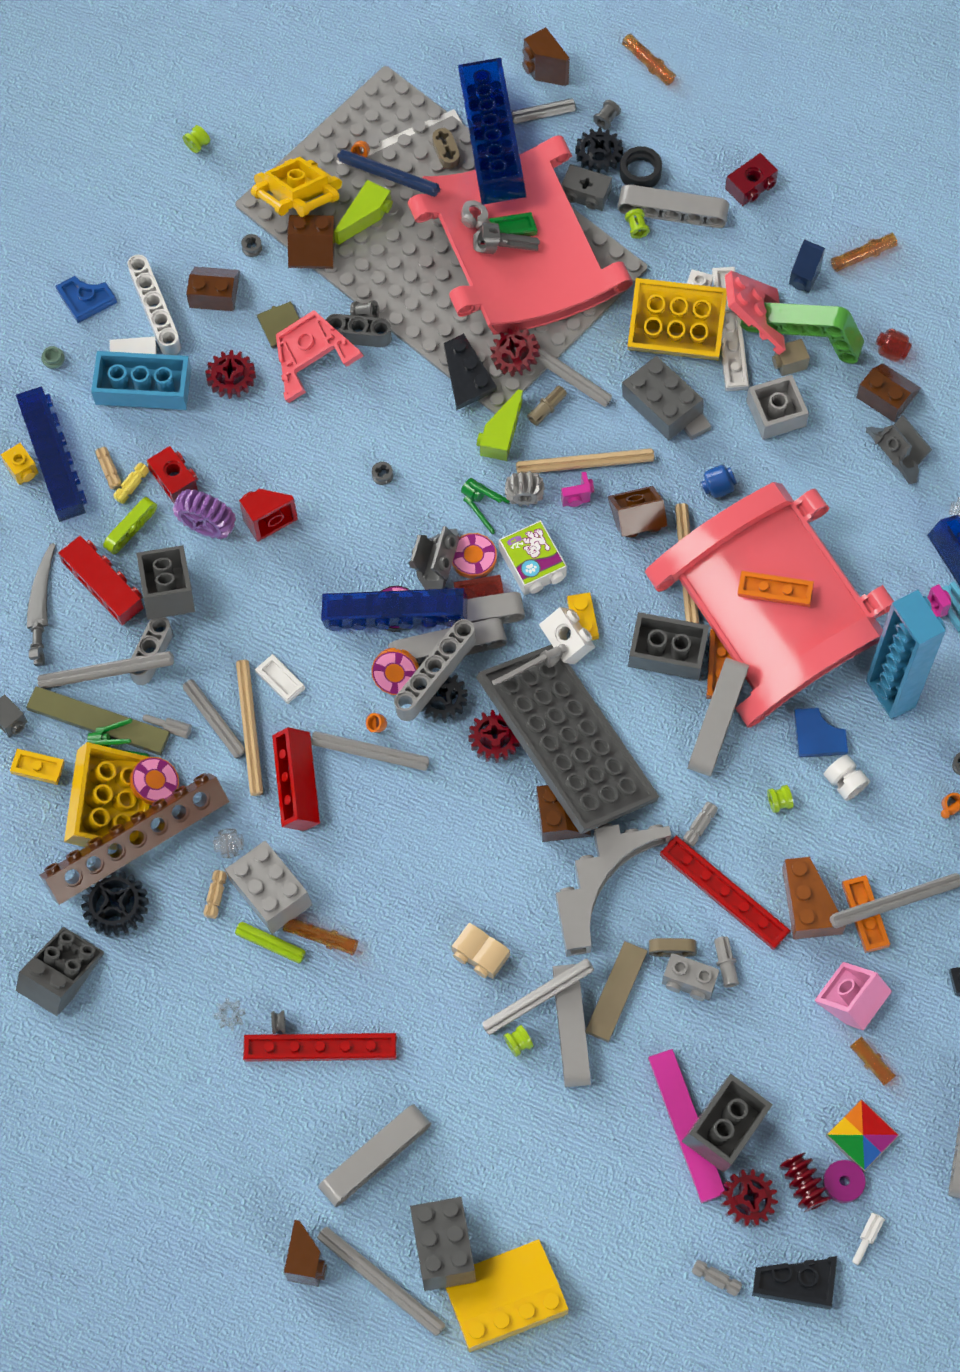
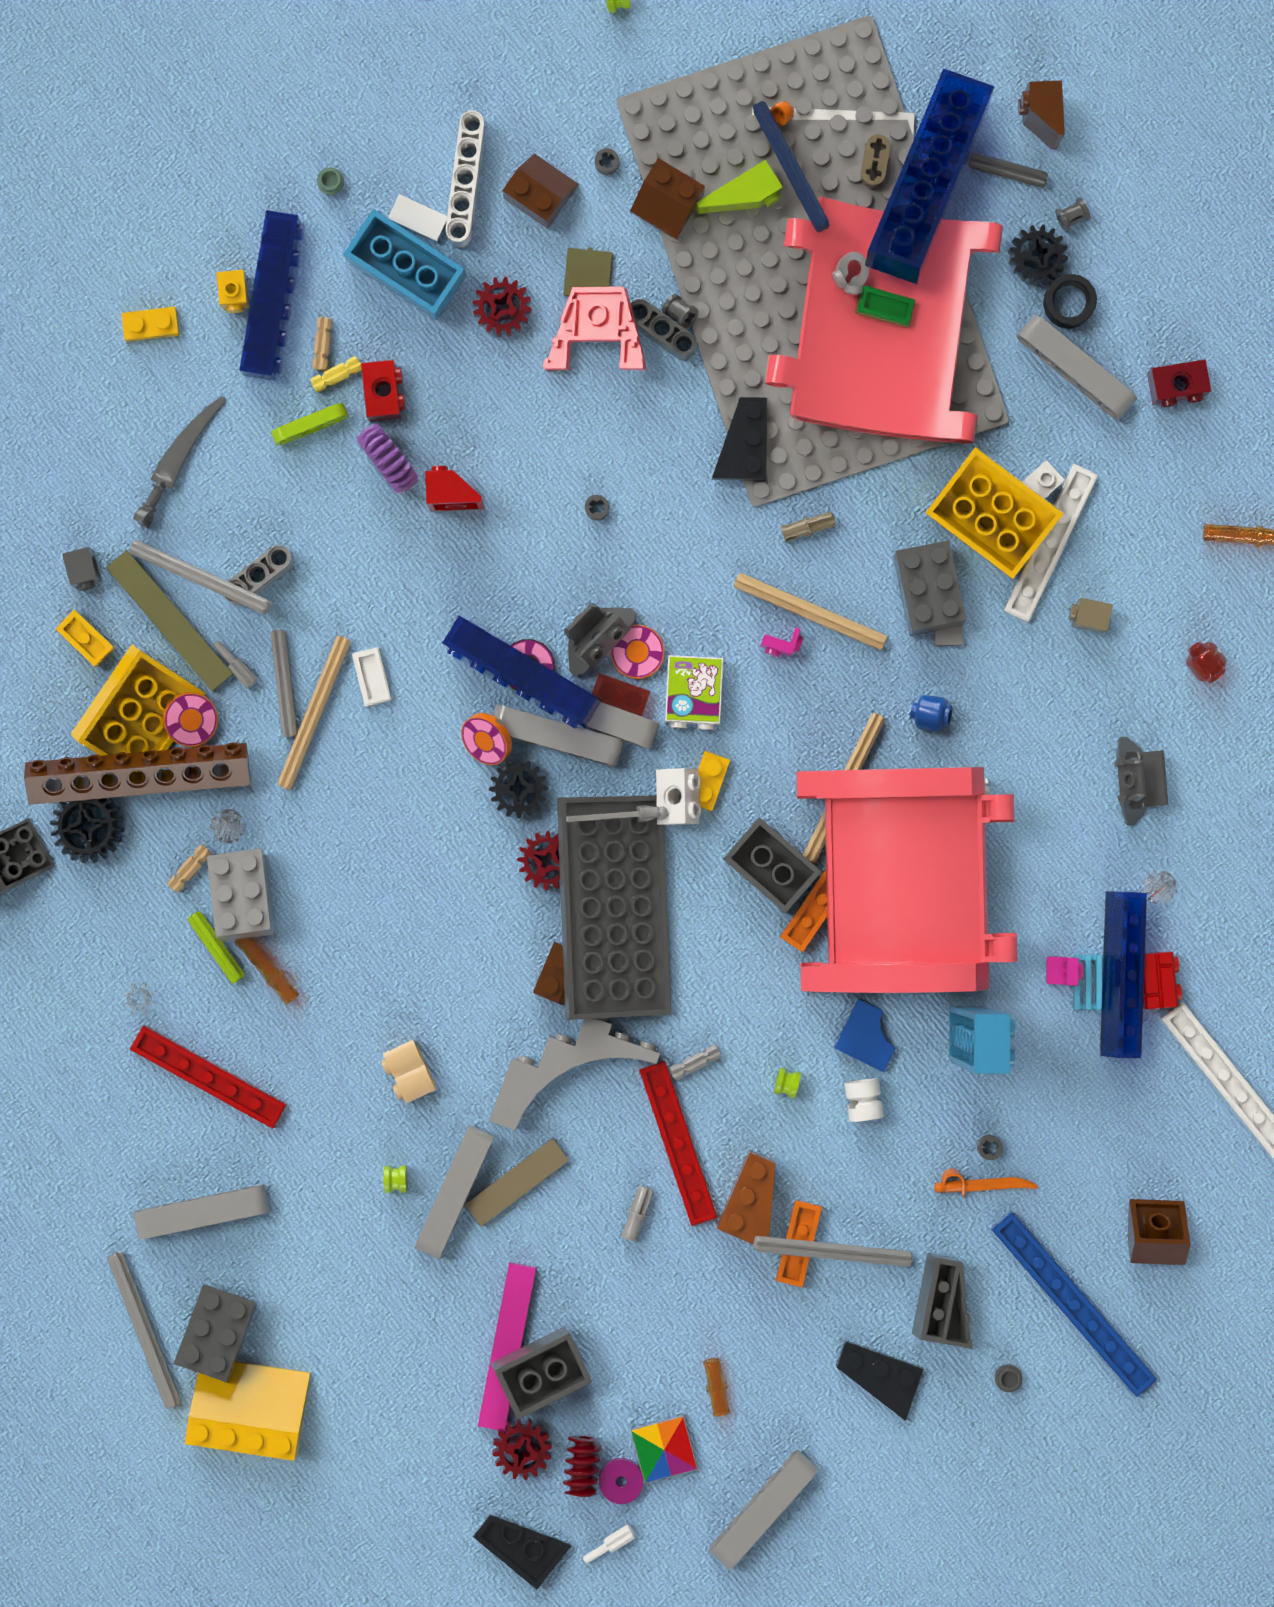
camera: 30 degrees right, 20 degrees up
blue tile [55,276,117,323] -> none
red brick [58,536,144,626] -> none
green plant [87,719,149,757] -> none
dark grey brick [136,545,195,620] -> none
yellow brick [251,156,342,217] -> none
dark grey bush [271,1010,286,1034] -> none
red brick [272,727,320,831] -> none
reddish brown slope [284,1220,327,1287] -> none
light grey axle [311,731,429,771] -> none
orange hinge [366,713,387,733] -> none
light grey beam [394,619,476,721] -> none
green plant [461,478,510,534] -> none
dark grey piece [473,222,540,254] -> none
lime slope [476,389,523,461] -> none
light grey axle [482,959,594,1035] -> none
dark red gear [490,327,541,377] -> none
light grey gear [505,471,545,506] -> none
light grey axle [535,347,612,407] -> none
dark grey brick [561,164,612,211] -> none
slope [608,486,668,538] -> none
clear orange pin [622,34,676,85] -> none
lime bush [625,209,650,239] -> none
dark tan beam [649,938,697,957] -> none
light grey bracket [662,953,719,1001] -> none
light grey beam [687,657,749,777] -> none
light grey axle [692,1260,742,1296] -> none
coral wing [725,271,786,355] -> none
orange plate [737,571,814,607] -> none
bright green beam [740,302,864,364] -> none
light grey brick [746,374,809,440] -> none
dark blue slope [789,239,825,293] -> none
bright pink slope [814,962,892,1031] -> none
reddish brown slope [856,363,921,422] -> none

